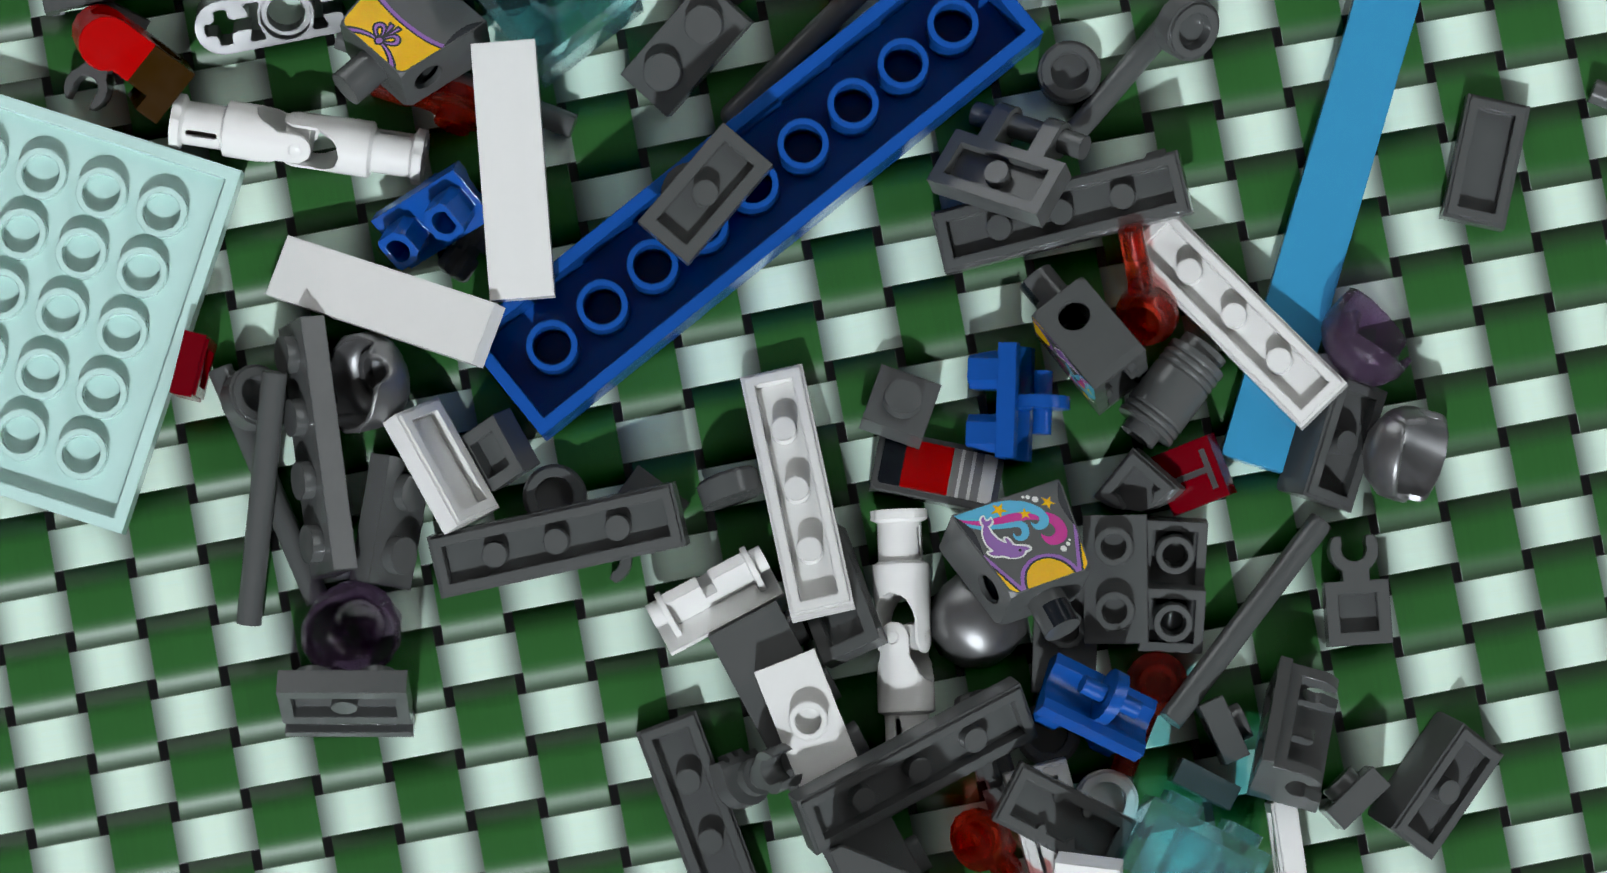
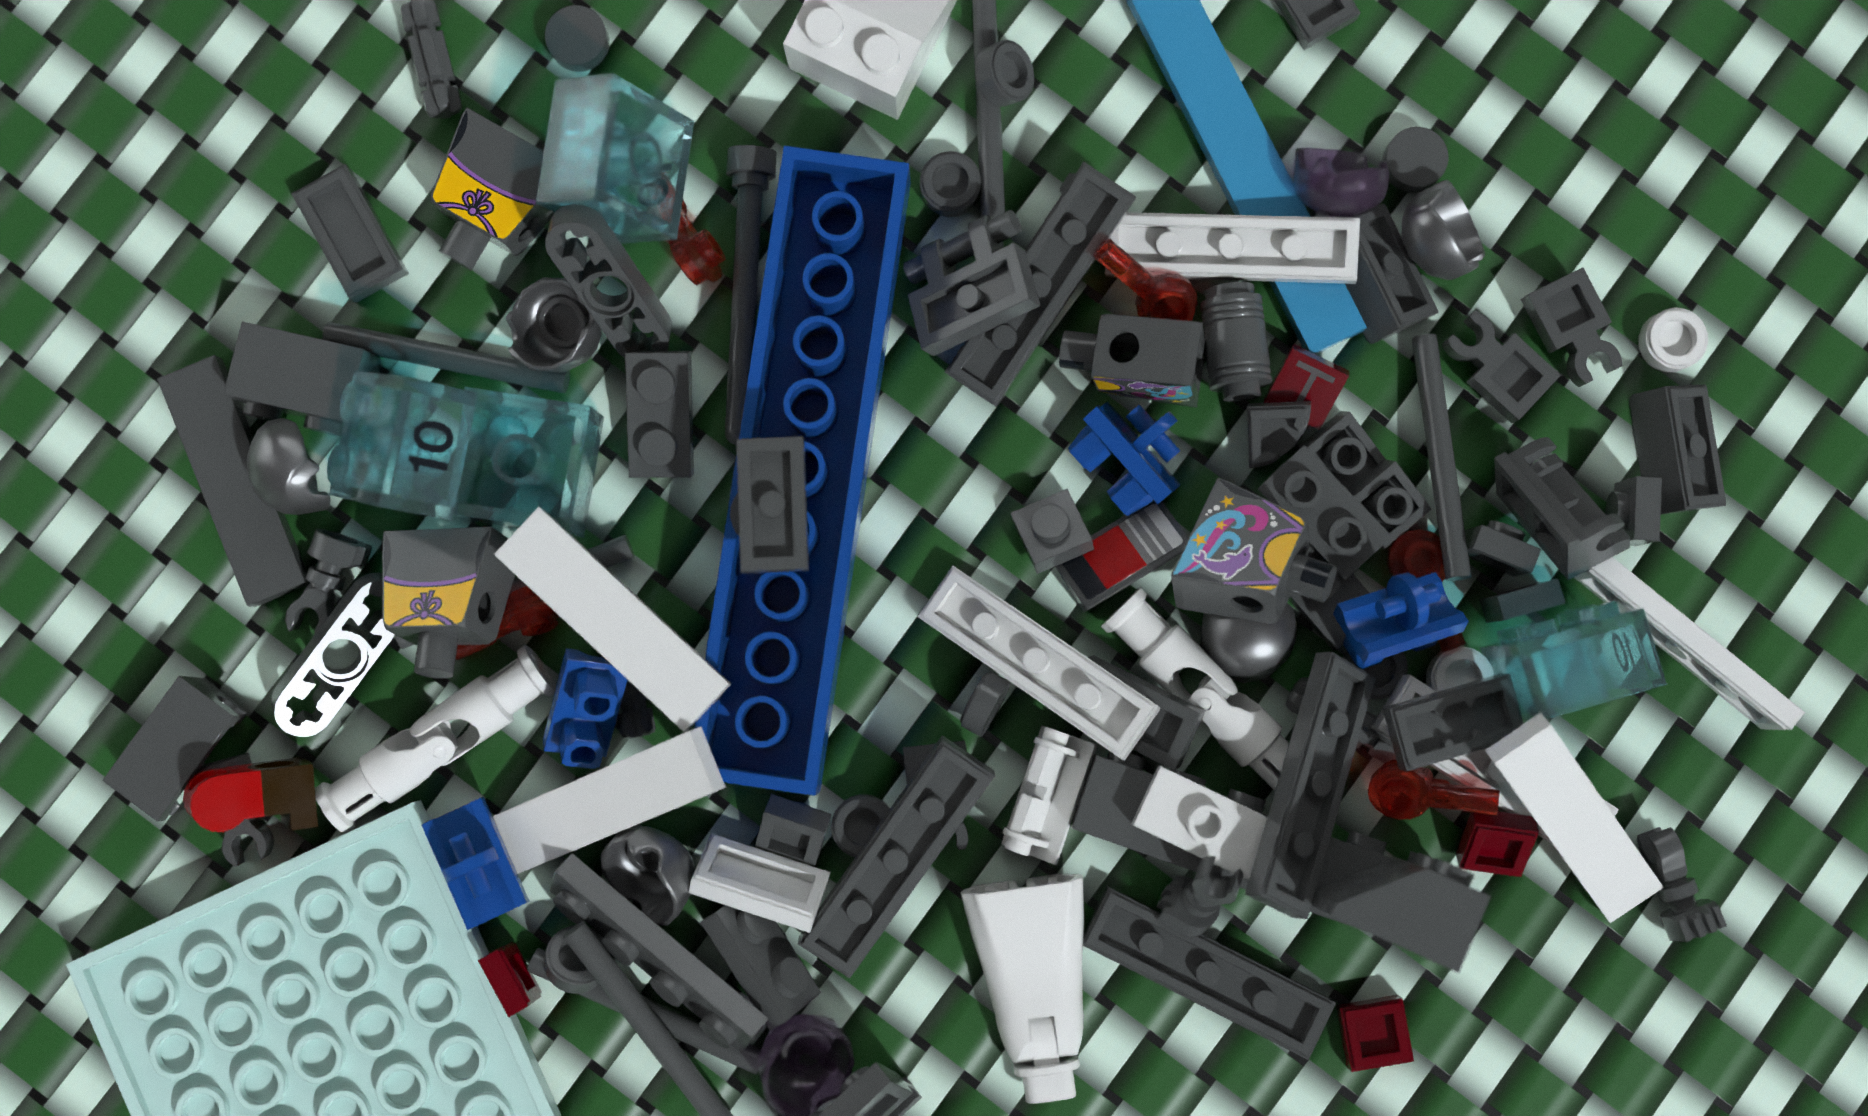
camera: 40 degrees left, 0 degrees up
none -> blue hips [421,797,530,930]
none -> white piece [960,873,1084,1104]
none -> dark grey tile [1382,127,1448,193]
none -> dark grey plate [1520,268,1622,387]
none -> white tile [1638,308,1708,372]

